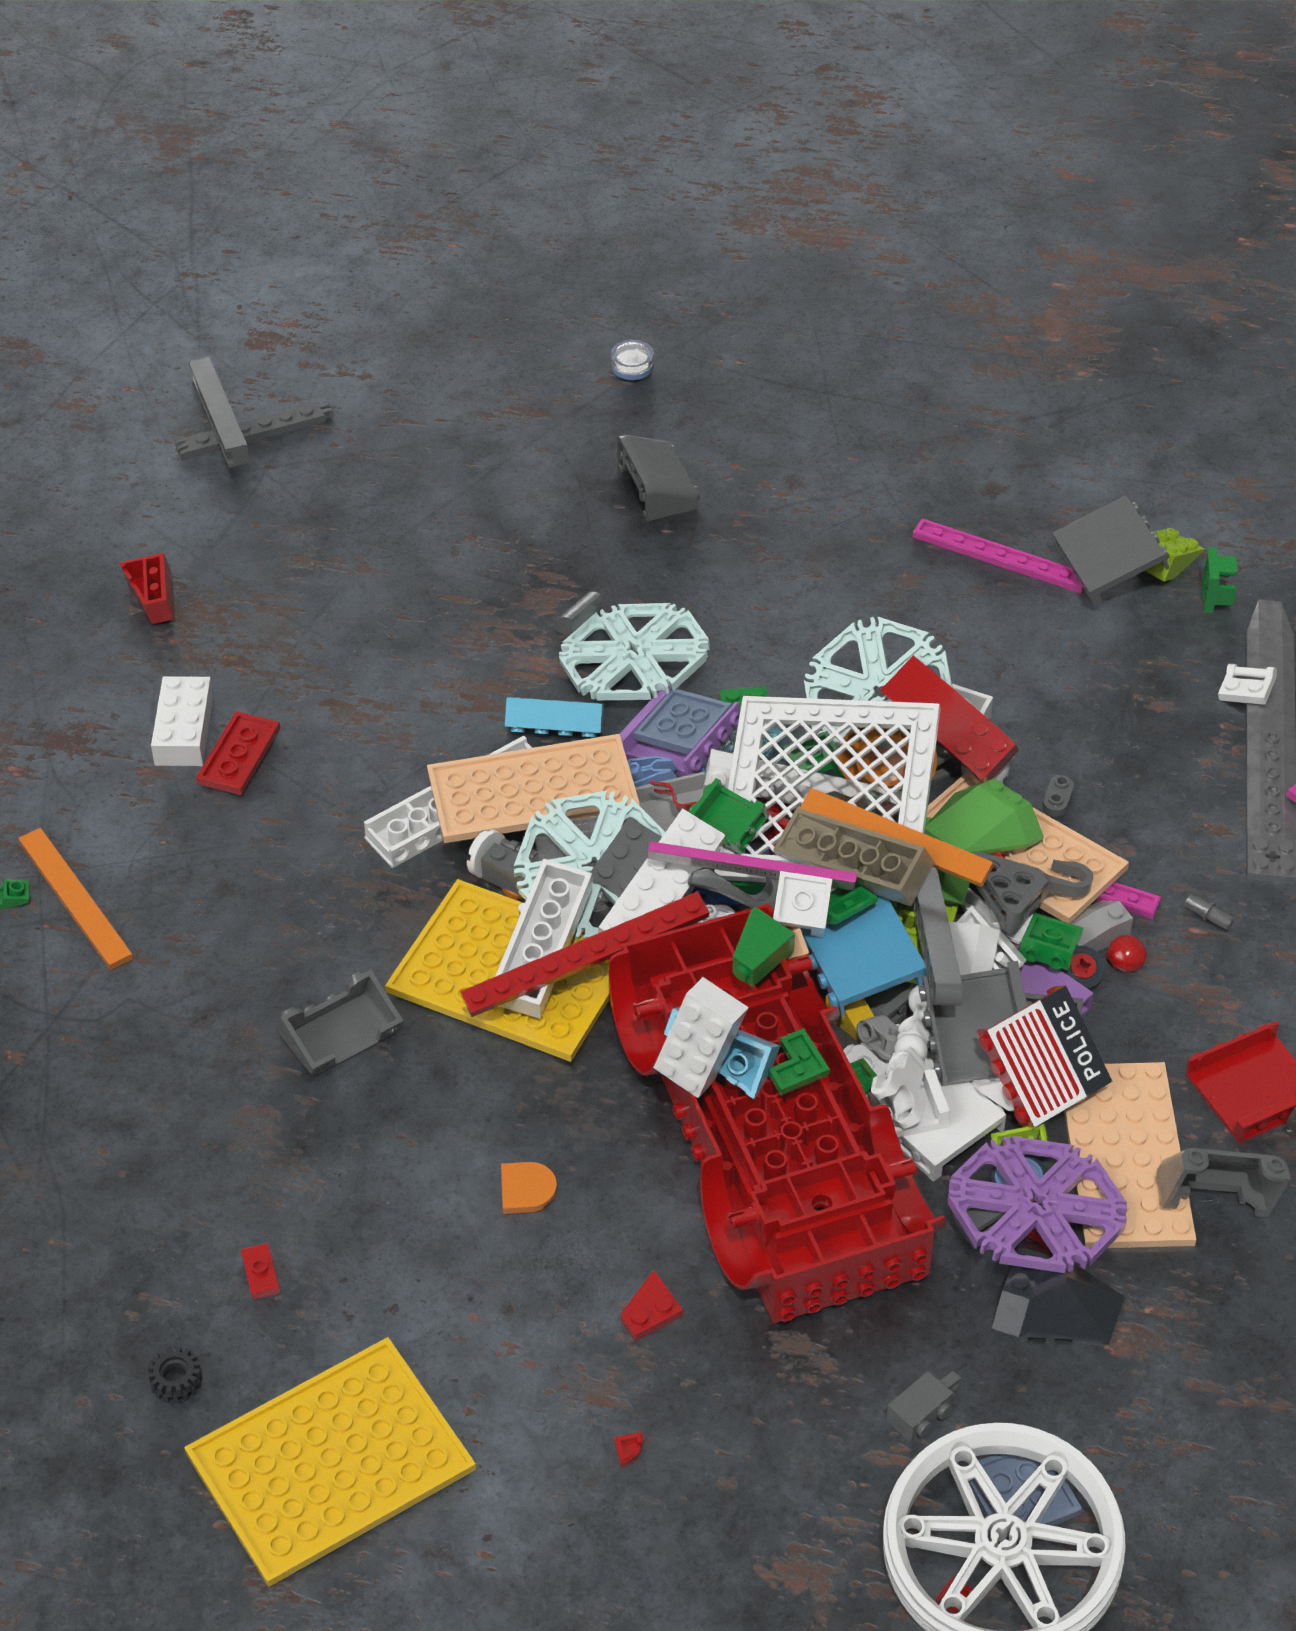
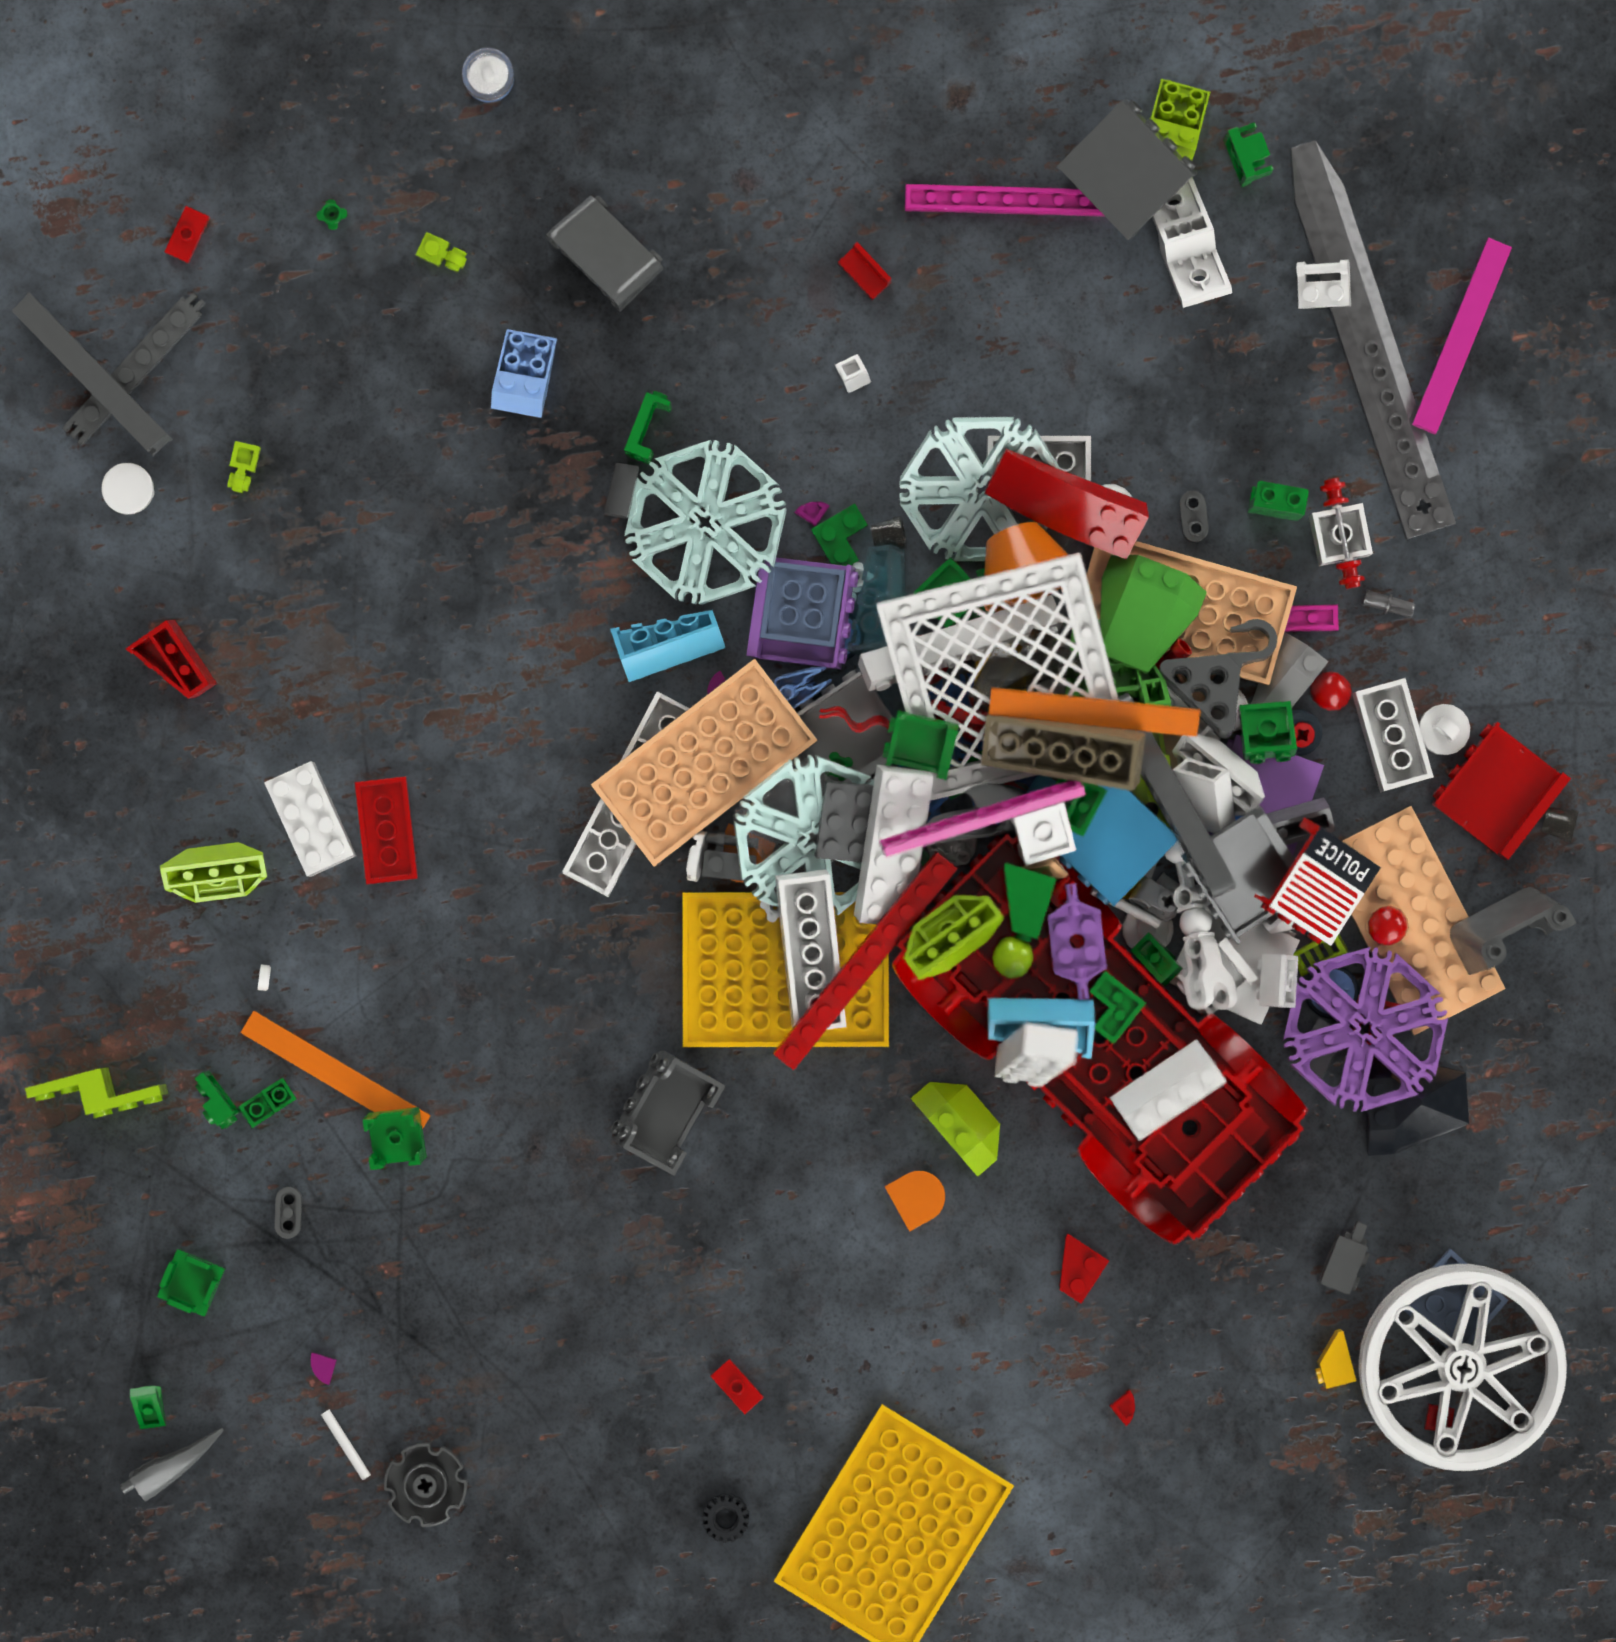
camera: 30 degrees left, 40 degrees up
none -> white tile [101,463,155,515]
none -> lime wedge [160,842,267,903]
none -> red plate [164,206,210,264]
none -> lime plate [228,441,261,493]
none -> white tile [258,964,271,991]
none -> green plate [317,199,347,230]
none -> green panel [362,1107,427,1170]
none -> lime plate [415,232,467,272]
none -> light blue slope [491,329,557,418]
none -> green panel [624,391,672,465]
none -> magenta tile [794,501,830,527]
none -> white slope [835,354,871,393]
none -> red panel [838,242,892,301]
none -> lime wedge [904,895,1004,980]
none -> lime wedge [910,1082,1000,1177]
none -> lime hair [993,936,1033,978]
none -> medium lavender plate [1048,884,1107,999]
none -> white bar [1090,887,1161,928]
none -> white slope [1110,1039,1226,1141]
none -> white bracket [1152,177,1232,308]
none -> green panel [1248,481,1309,521]
none -> white slope [1256,954,1298,1008]
none -> white brick [1309,478,1373,589]
none -> yellow slope [1315,1329,1356,1389]
none -> white brick [1352,678,1434,792]
none -> red hair [1368,906,1409,945]
none -> white tile [1419,704,1471,755]

